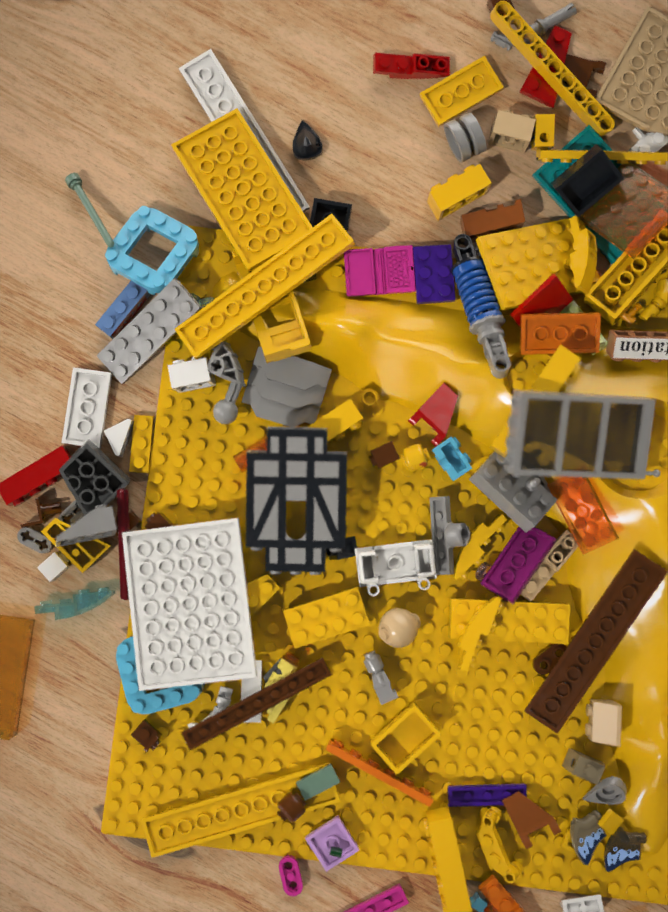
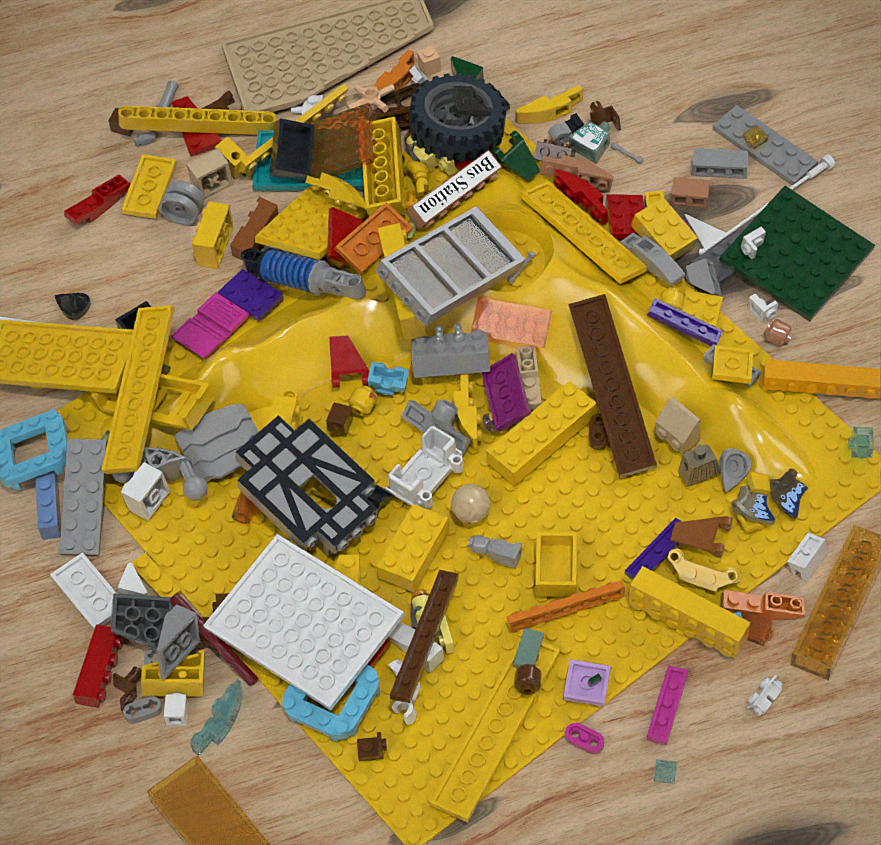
camera: 40 degrees left, 30 degrees down
yellow slope [457,596,502,672] -> none

